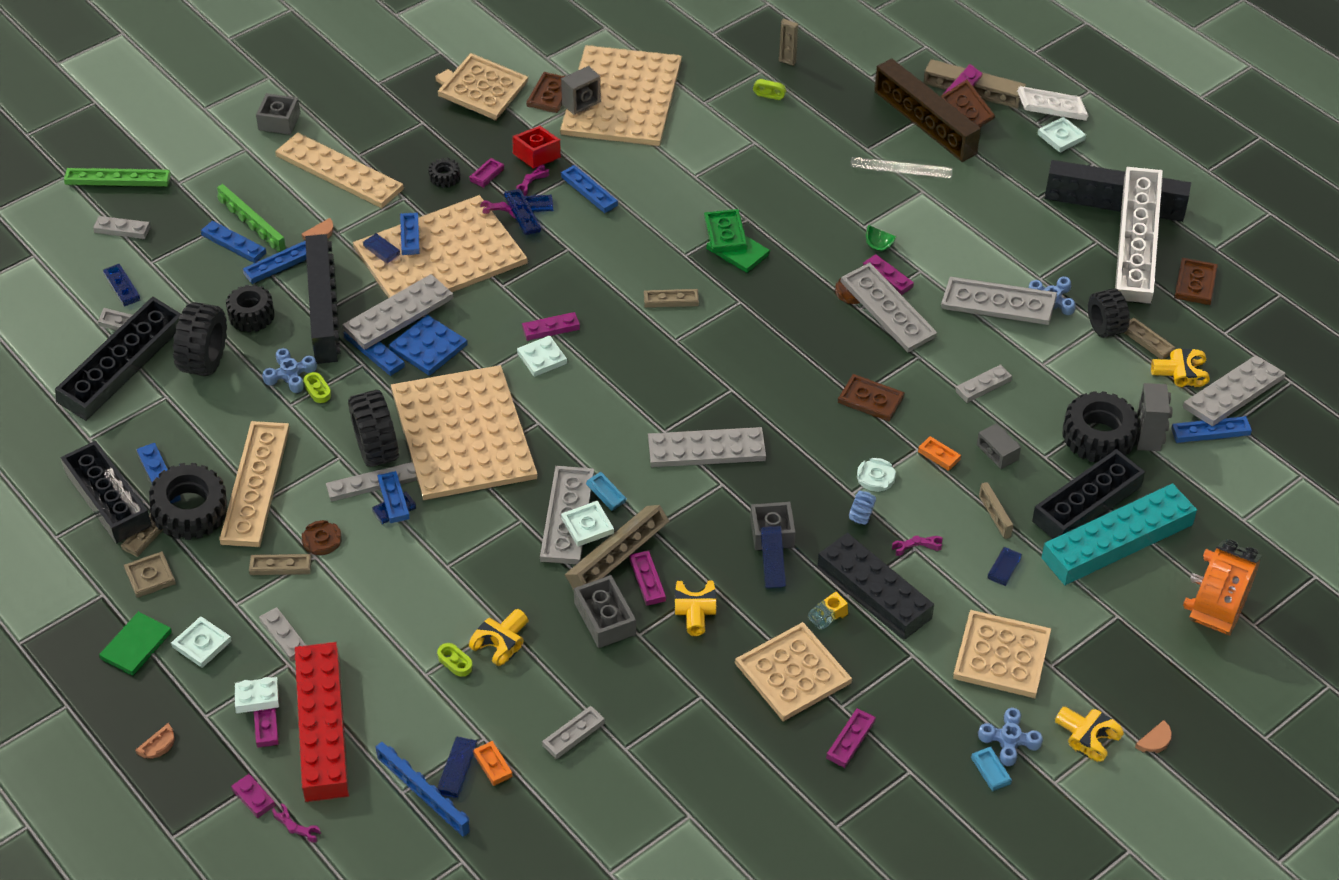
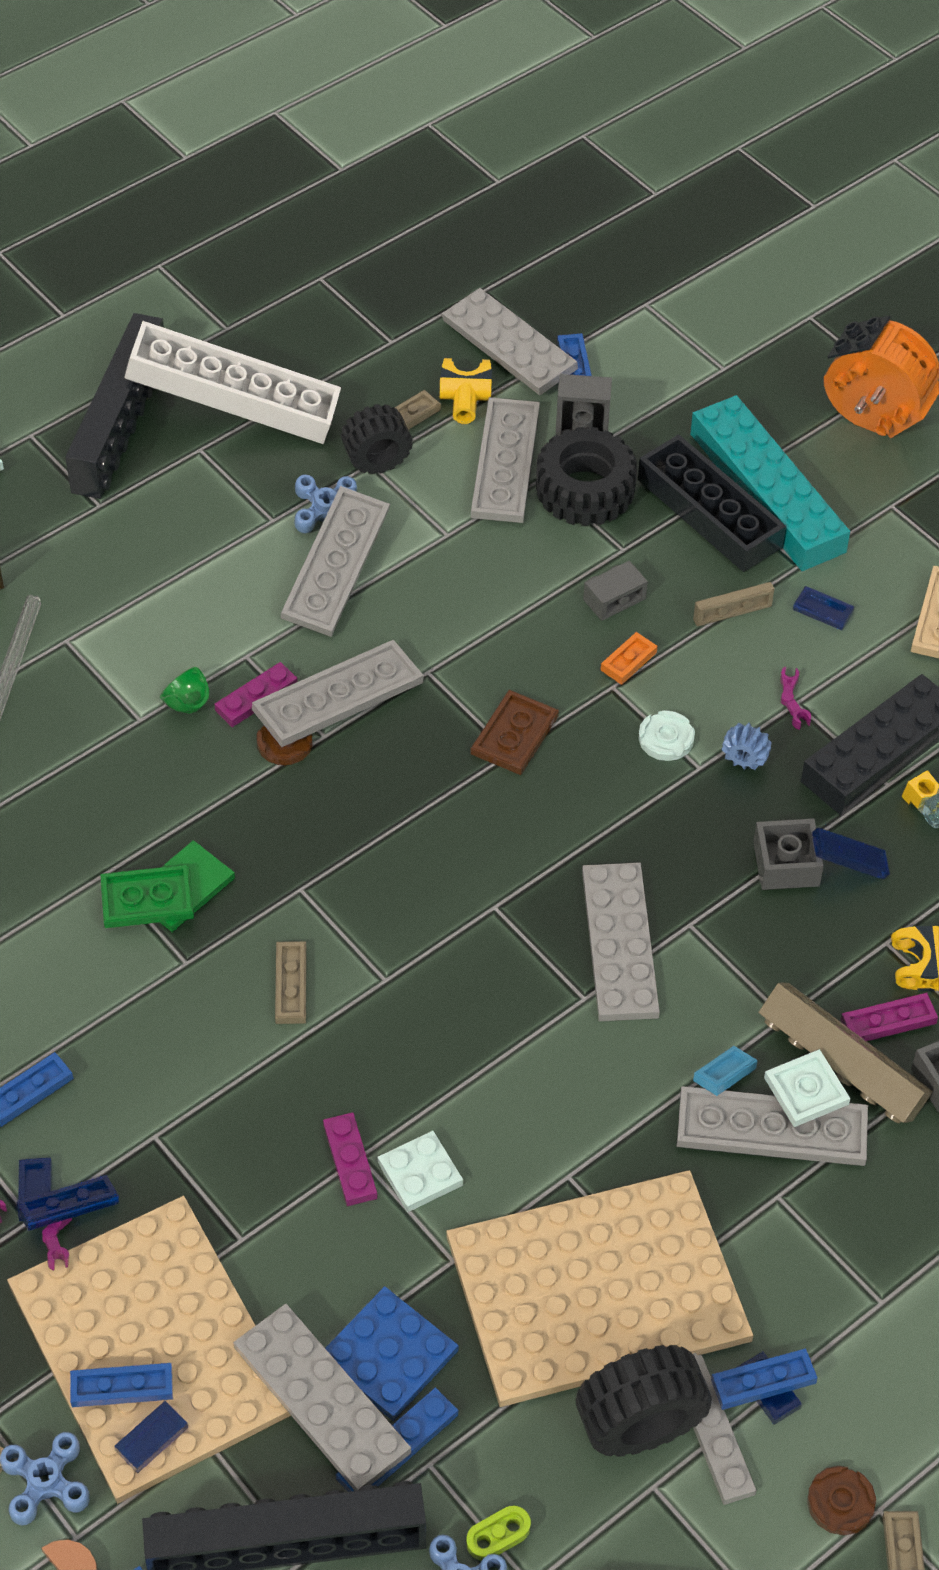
camera: 90 degrees left, 5 degrees up
light grey plate [955,365,1012,403] -> none
reddish brown tile [1174,258,1218,305] -> none
none -> medium blue gear [0,1432,90,1525]
none -> light grey plate [471,397,540,523]

